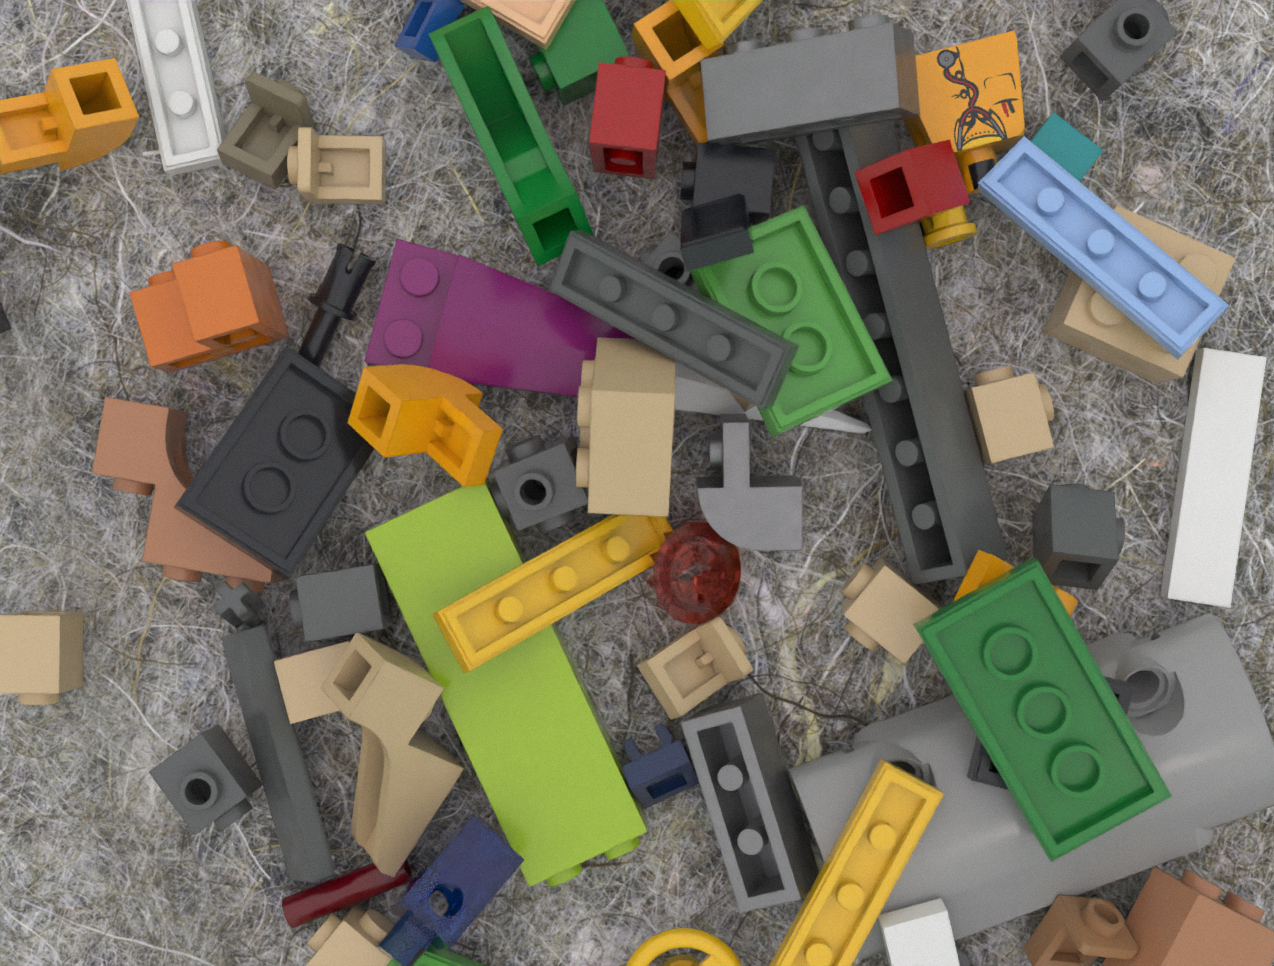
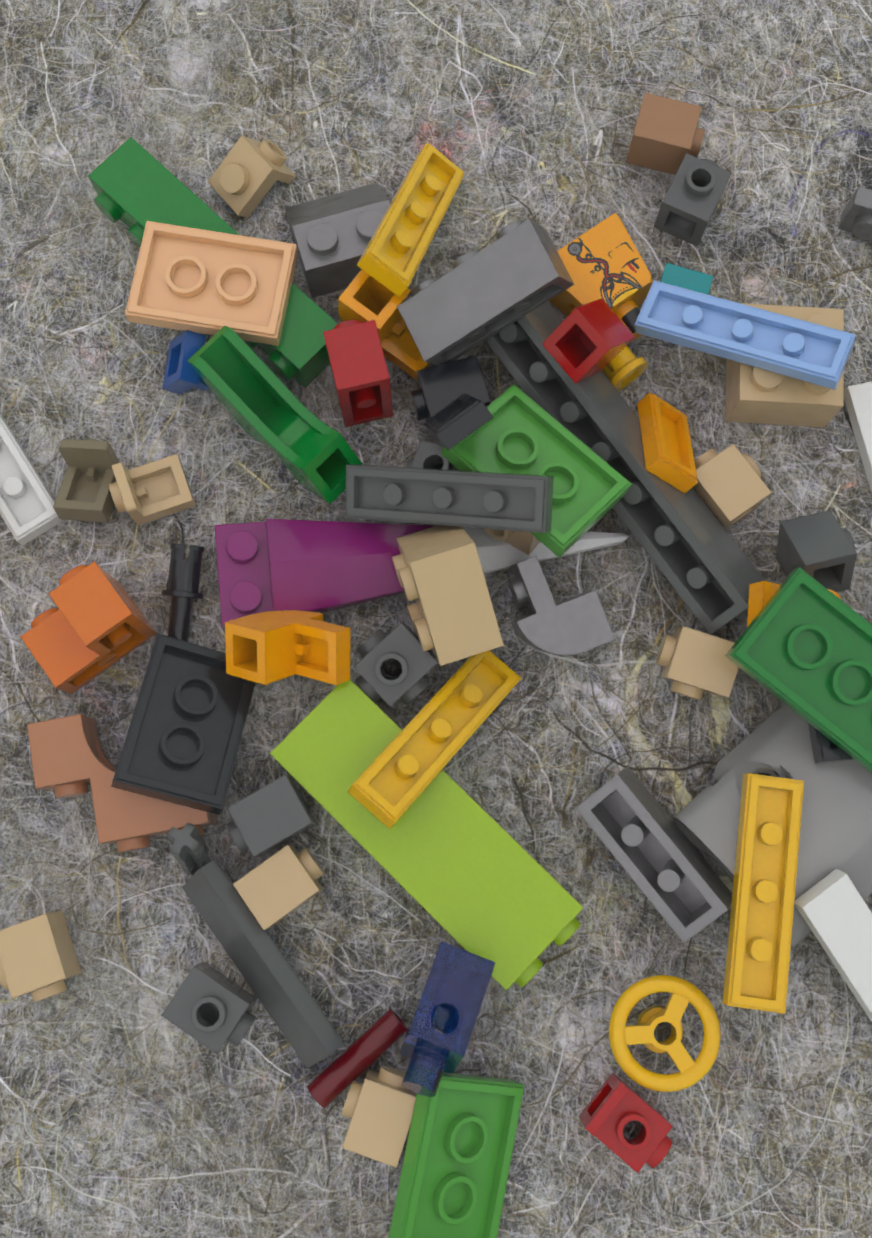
camera: 25 degrees left, 10 degrees down
tan arch [321,632,464,877] -> none
dark blue tile [622,724,699,809] -> none
tan bracket [637,616,753,720] -> none
clear red gear [646,522,741,624] -> none
none -> light orange tile [637,392,698,494]

